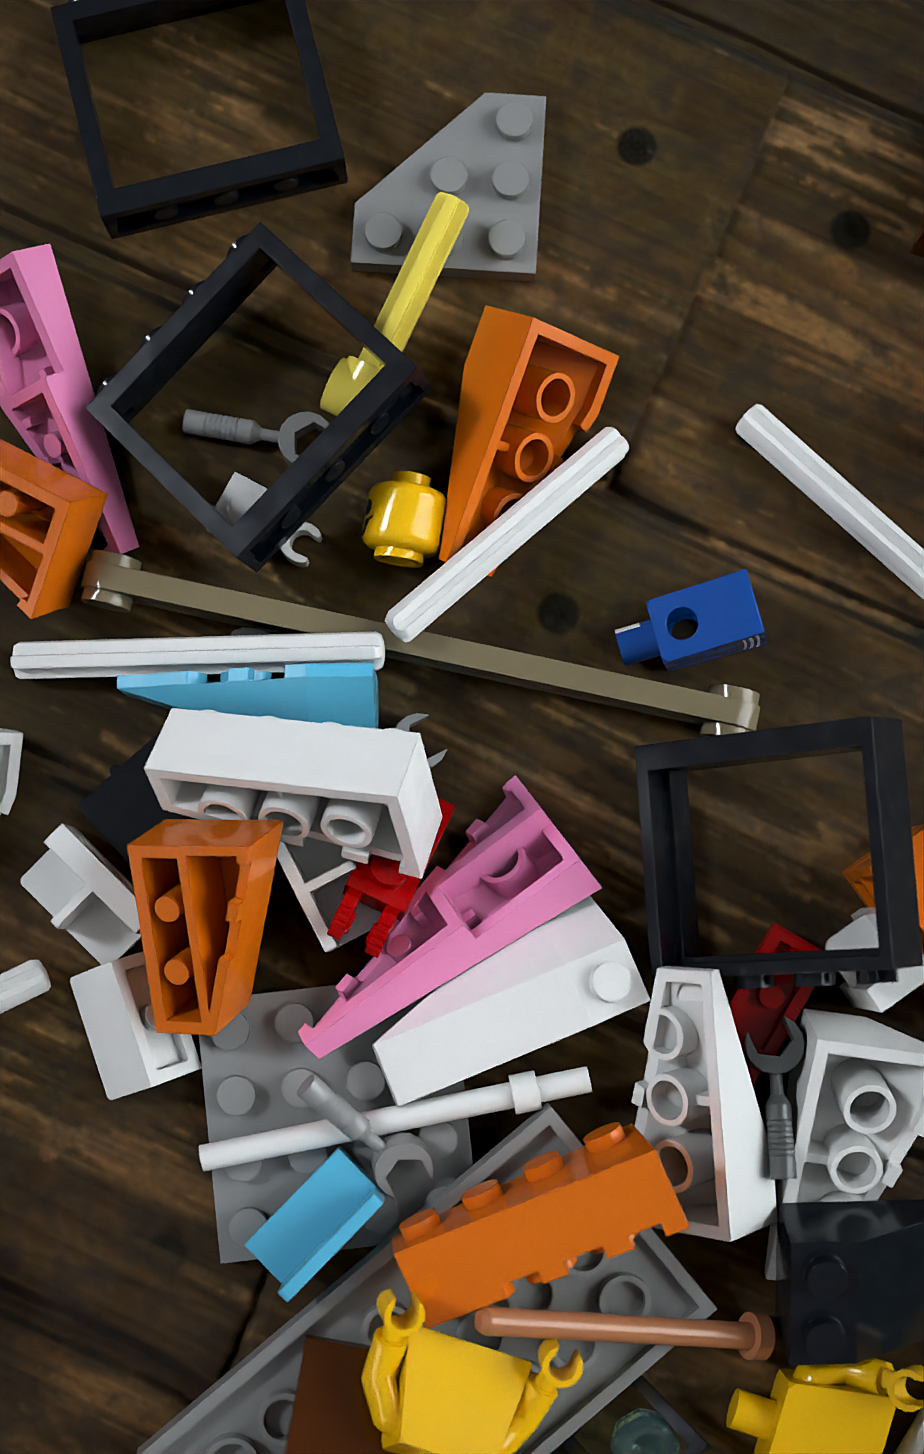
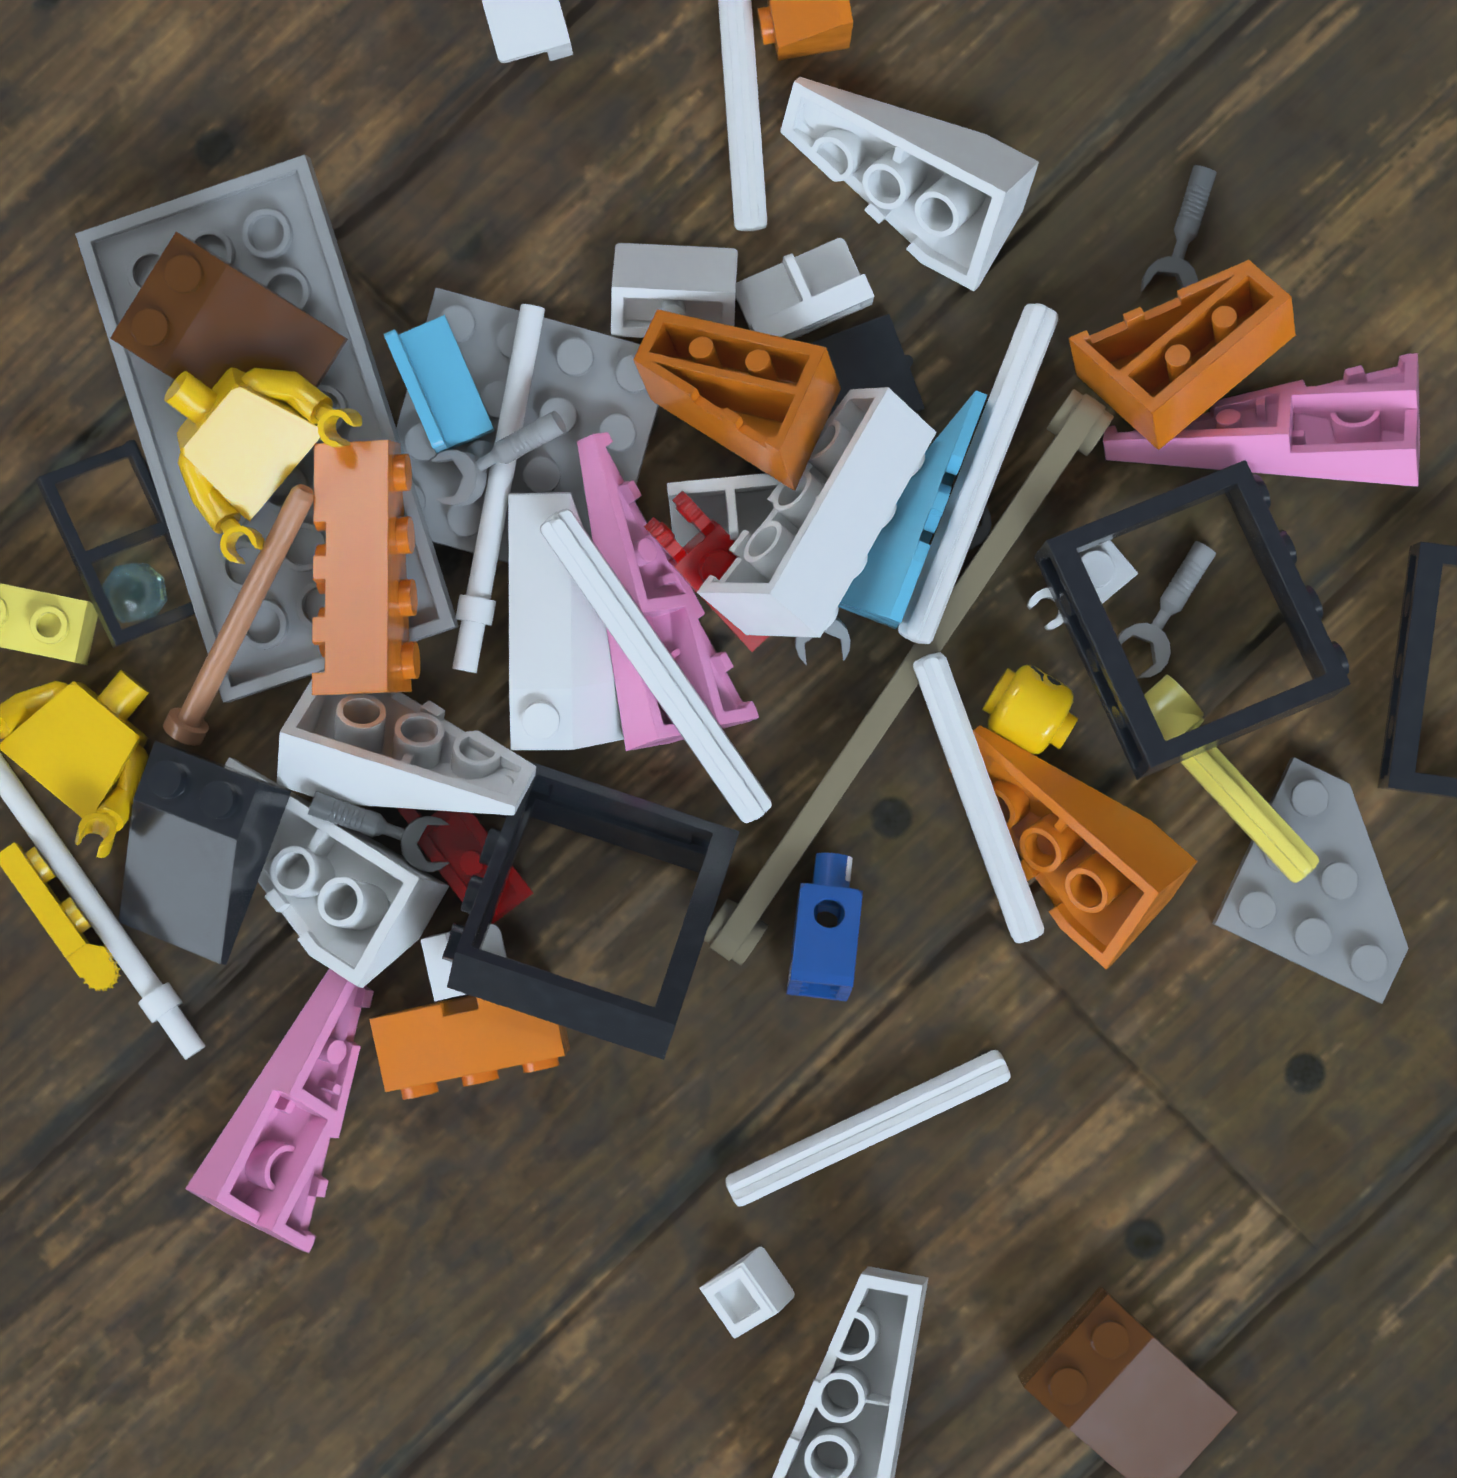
camera: 115 degrees right, 5 degrees up
none -> white axle [540,509,772,823]

